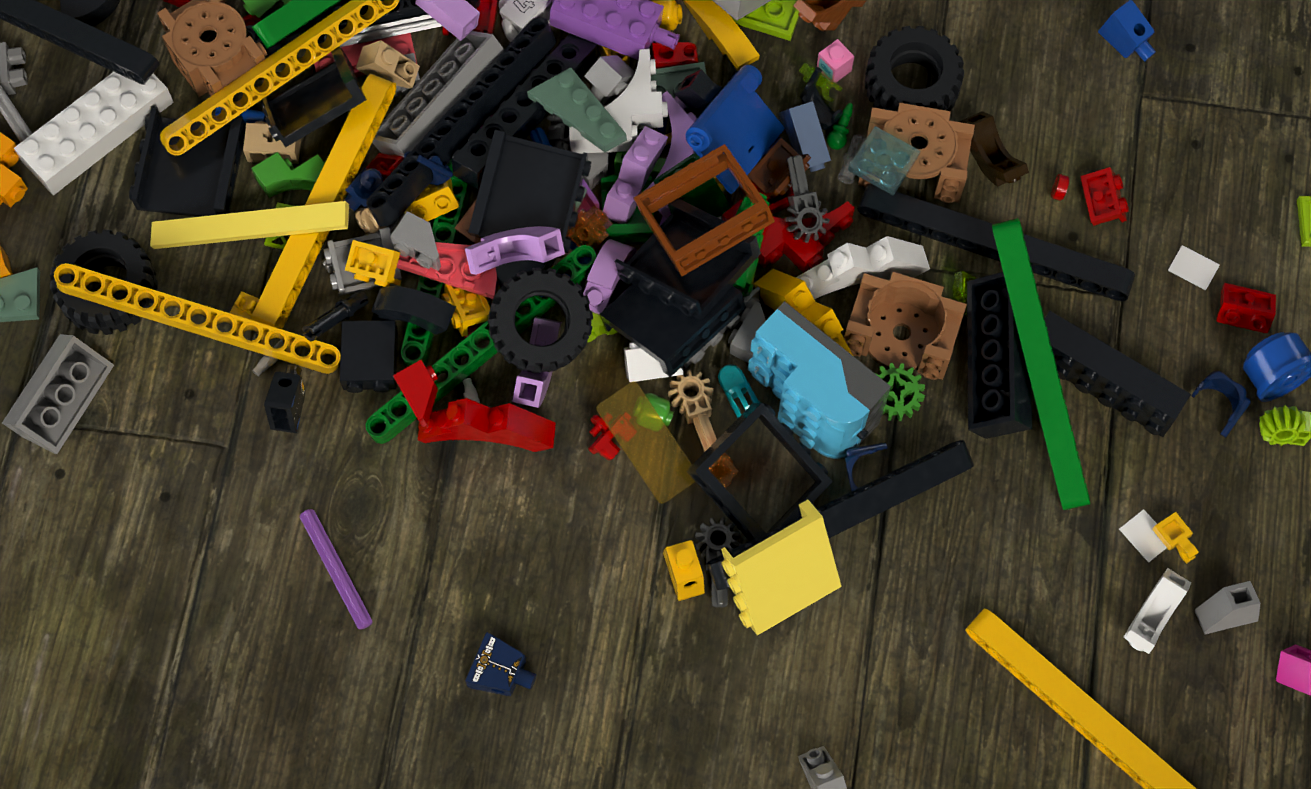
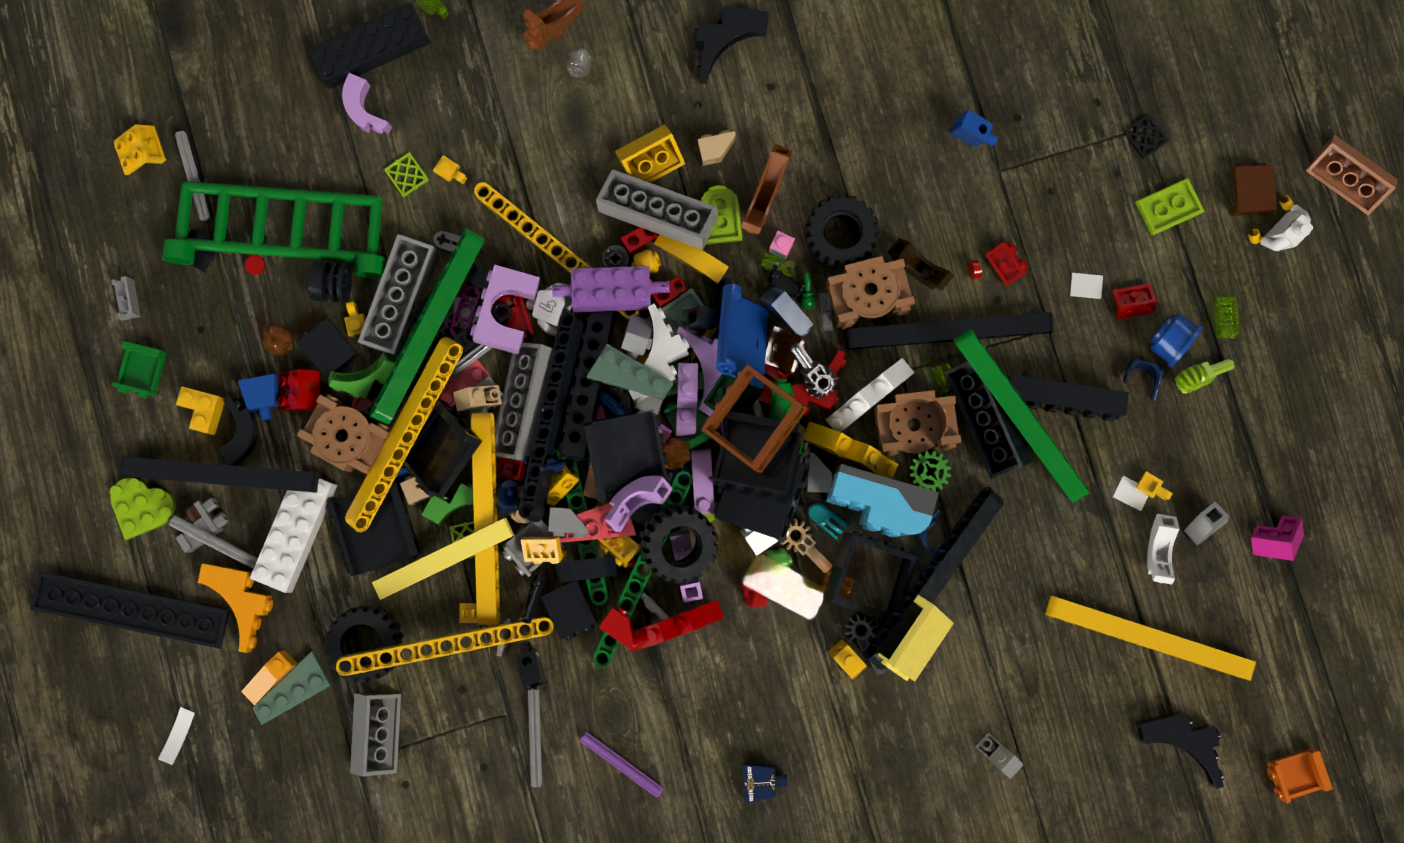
camera: 20 degrees left, 15 degrees up
clear light blue plate [848,126,920,196] -> none
none -> light grey axle [528,688,542,787]

